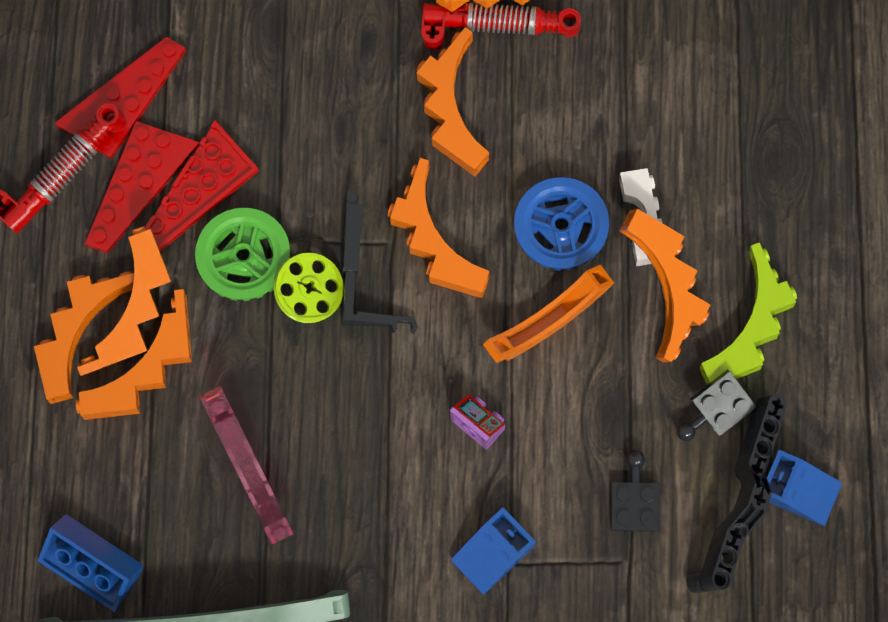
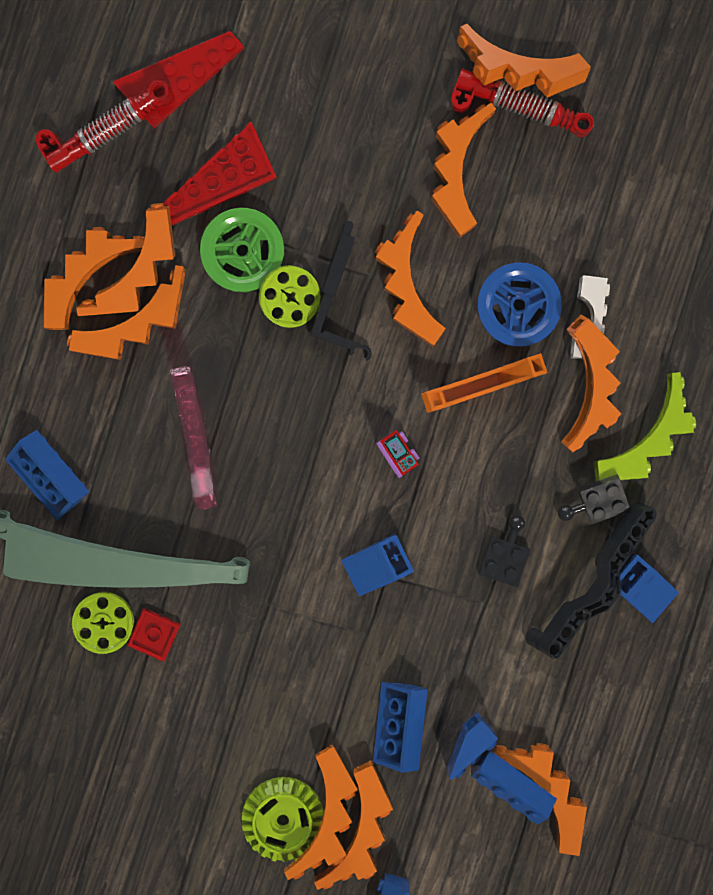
camera: 15 degrees right, 15 degrees up
red wing [85,121,200,254] -> none

